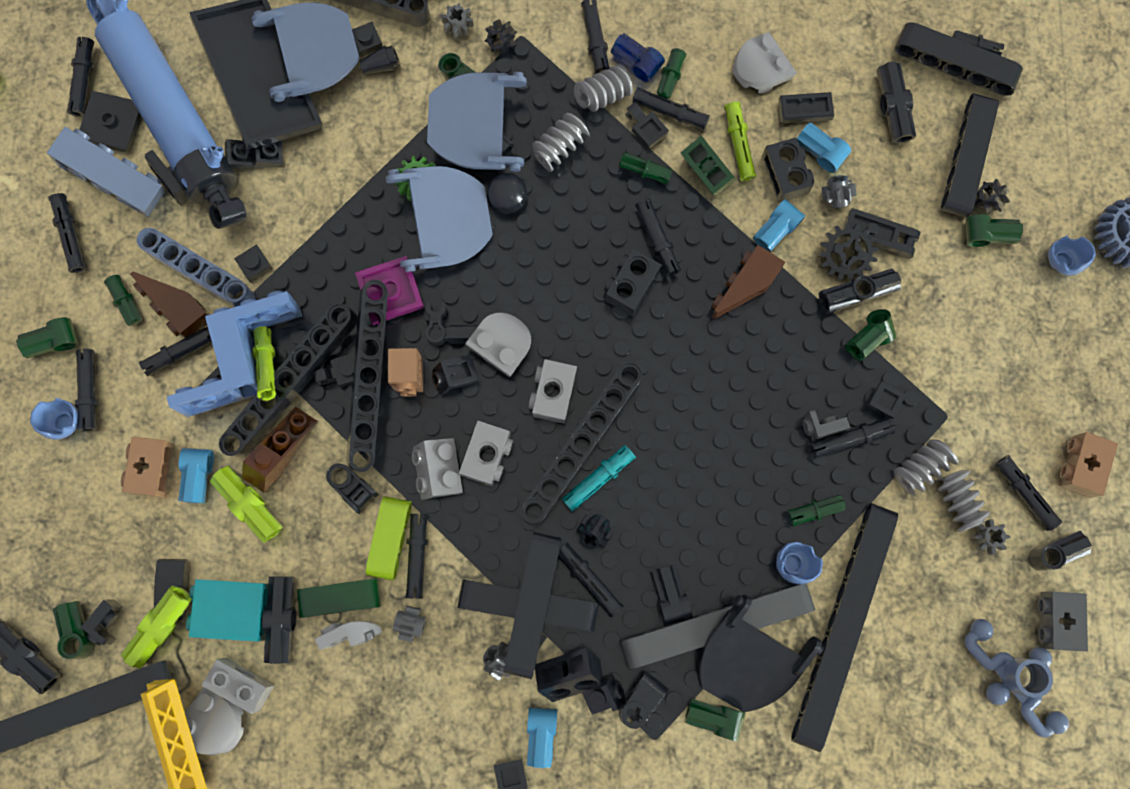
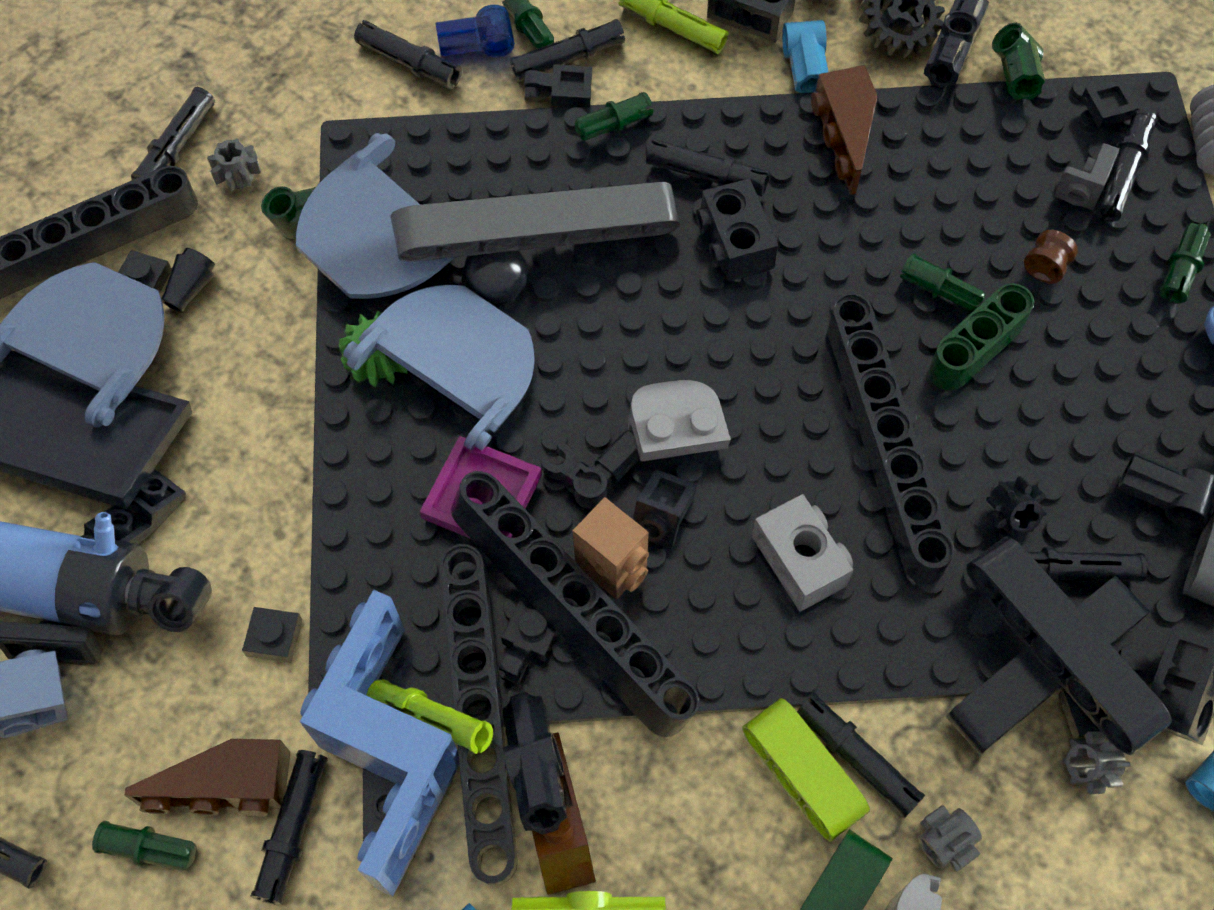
camera: 45 degrees left, 15 degrees down
sand blue beam [136,228,255,307] -> none
black piece [326,463,379,514] -> none
light grey bracket [412,438,463,500] -> none
black gear [484,19,518,54] -> none
light grey brick [528,359,577,424] -> none
light grey piece [532,113,590,172] -> none
teal pin [561,444,636,512] -> none
light grey piece [574,64,632,112] -> none
dark green brick [680,136,737,196] -> none
none -> dark grey beam [390,182,681,262]
none -> black piece [502,692,567,835]
none -> dark green axle [900,253,986,312]
none -> dark green beam [928,283,1034,391]
none -> reddish brown wheel [1023,230,1078,284]

